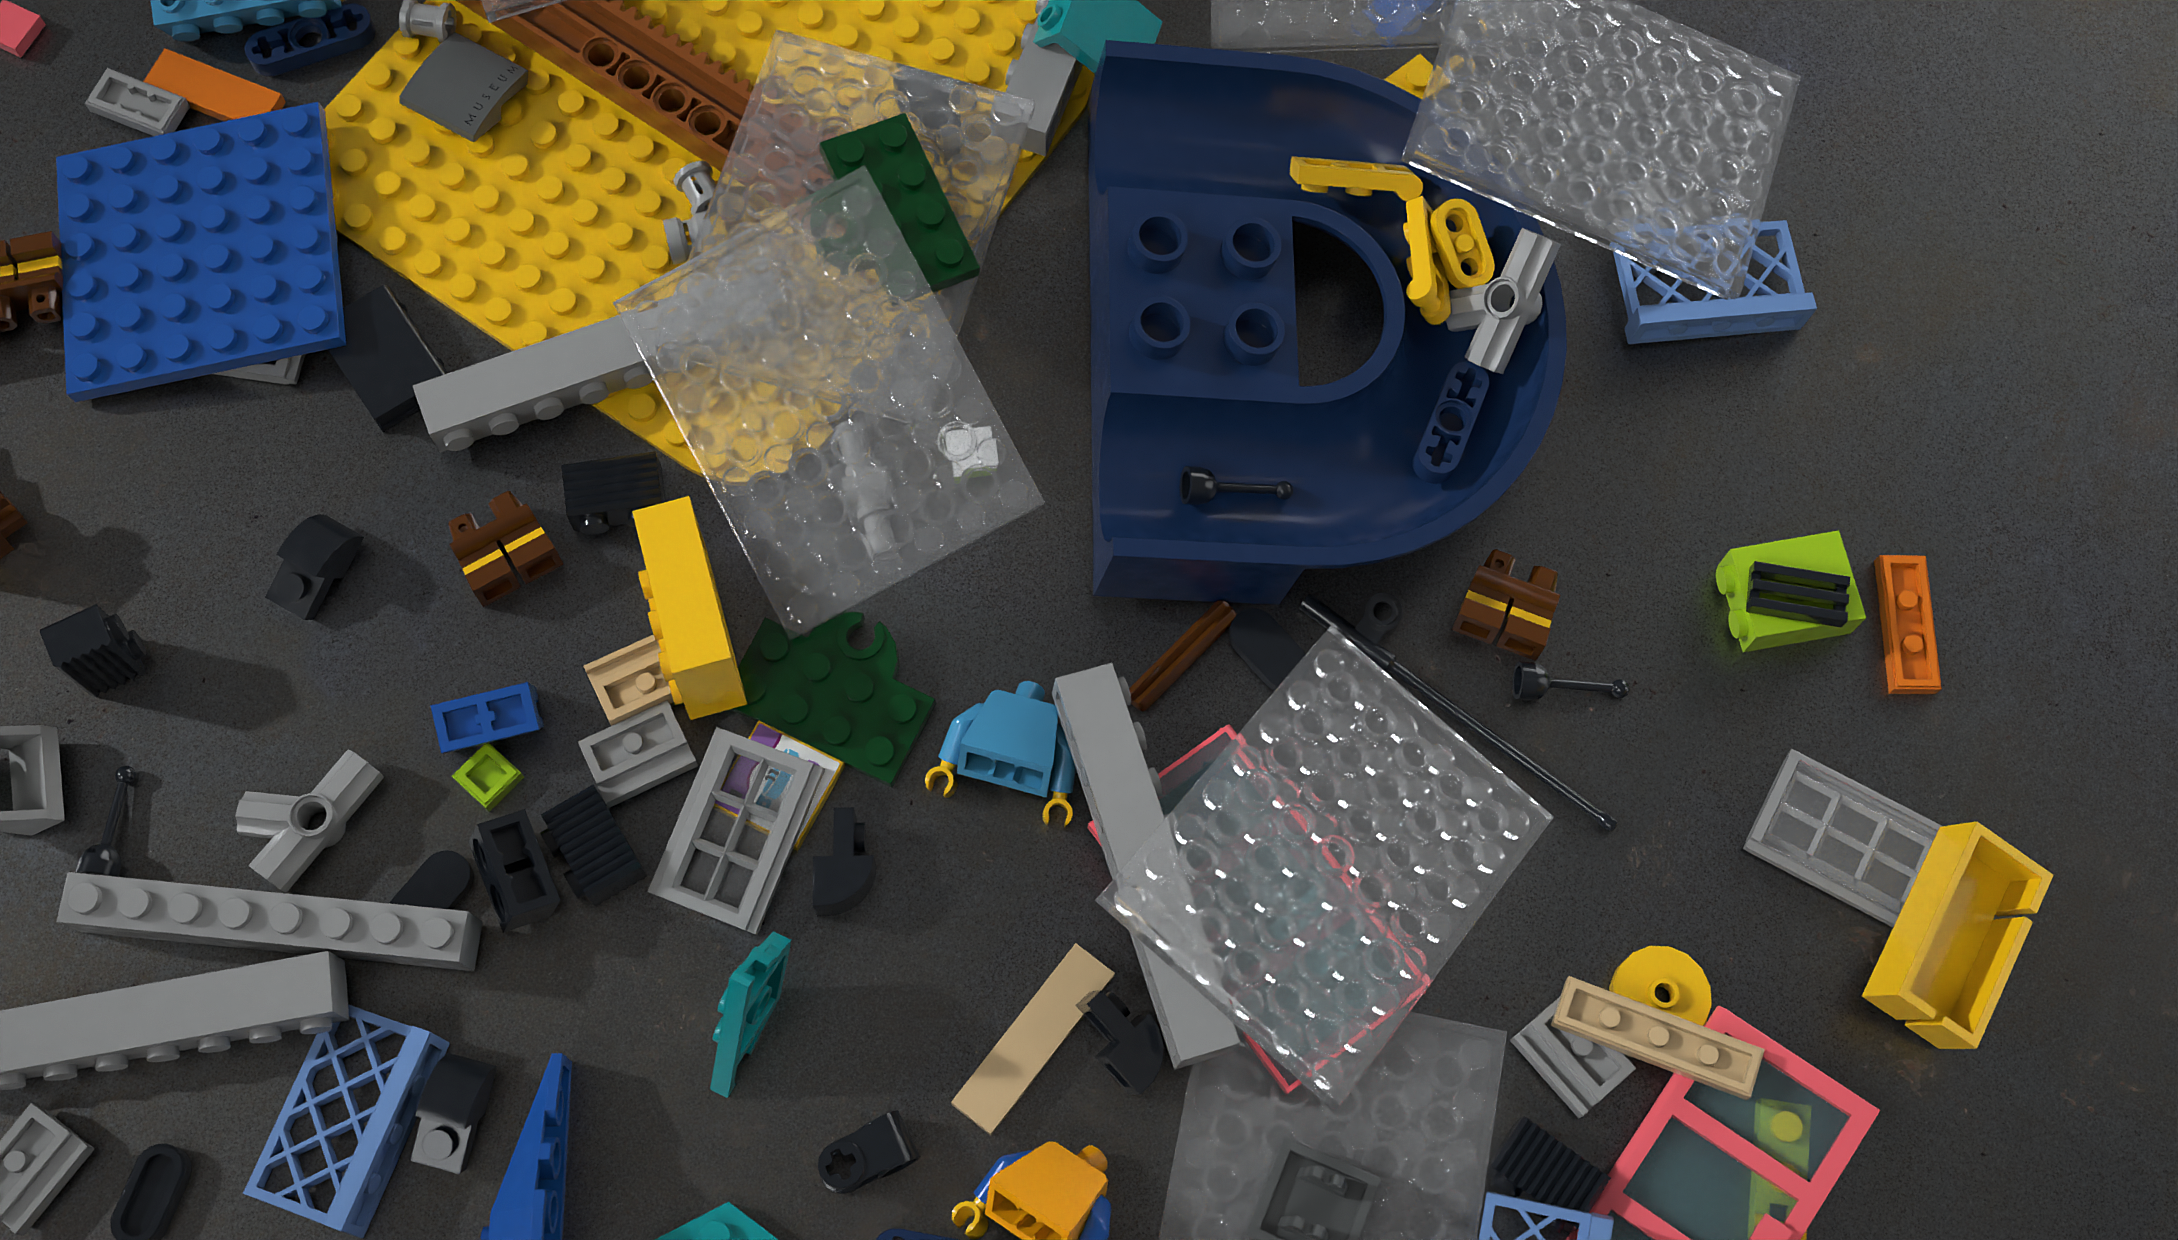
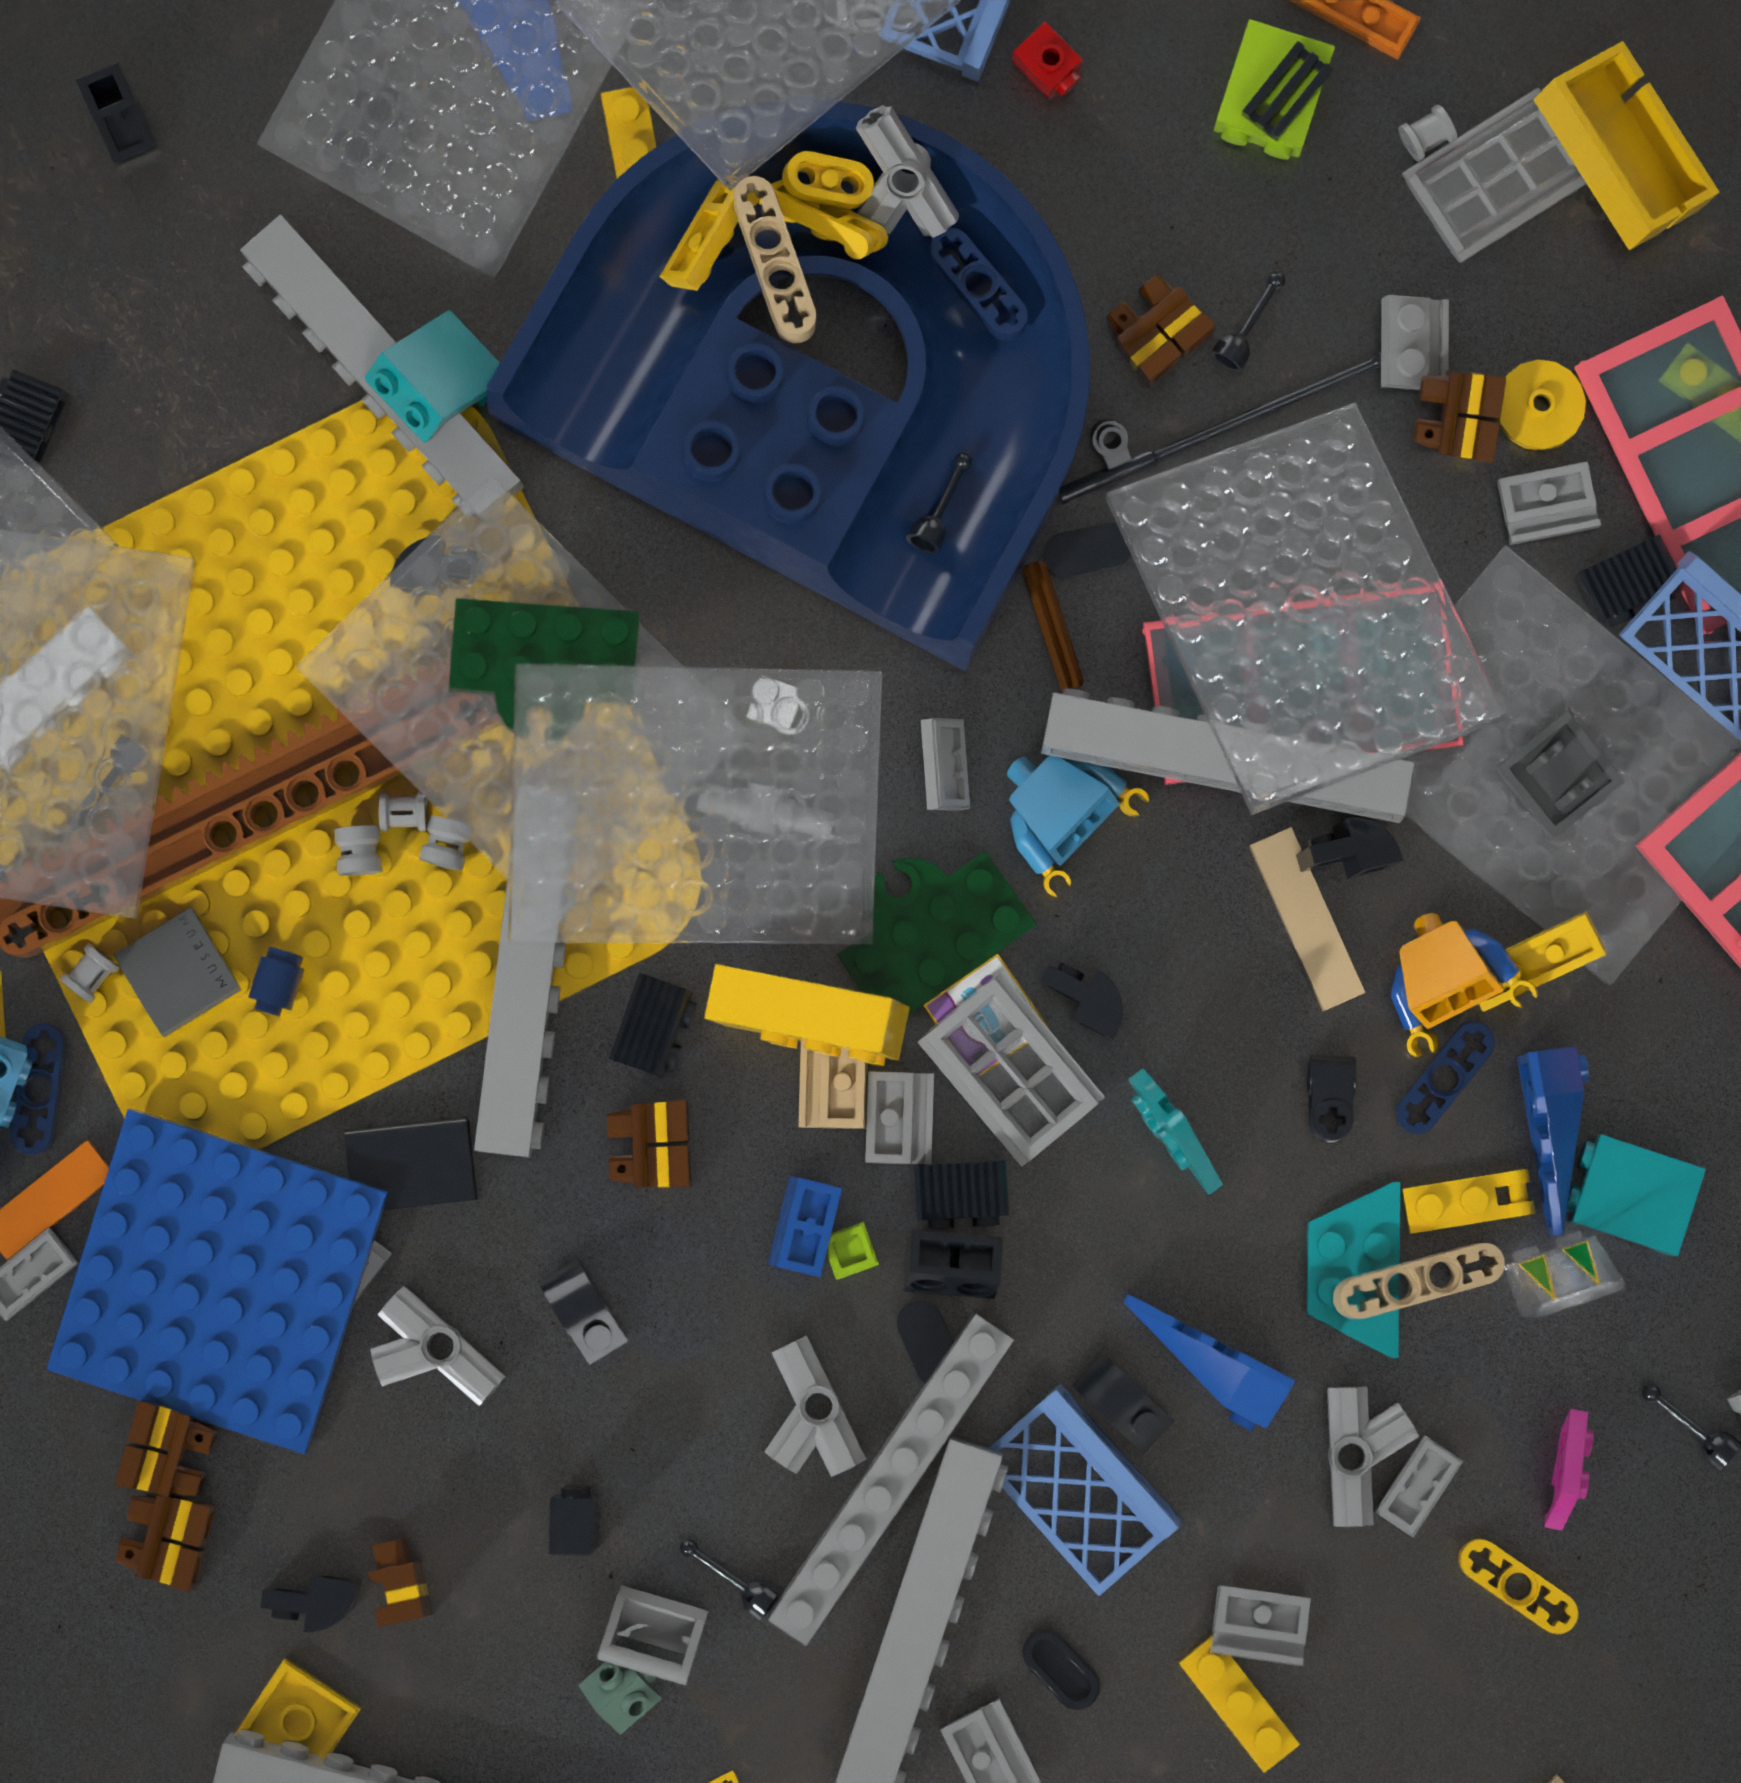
camera: 50 degrees left, 15 degrees up
tan tile [1551,976,1765,1100] -> none
none -> dark blue brick [248,946,305,1017]
none -> light grey wheel [334,825,383,876]
none -> light grey piece [370,1285,506,1407]
none -> tan beam [734,176,816,344]
none -> light grey plate [921,718,970,811]
none -> red brick [1012,21,1083,101]
none -> light grey plate [1381,295,1449,390]
none -> light grey bush [1398,104,1458,161]
none -> reddish brown hips [1413,370,1506,464]

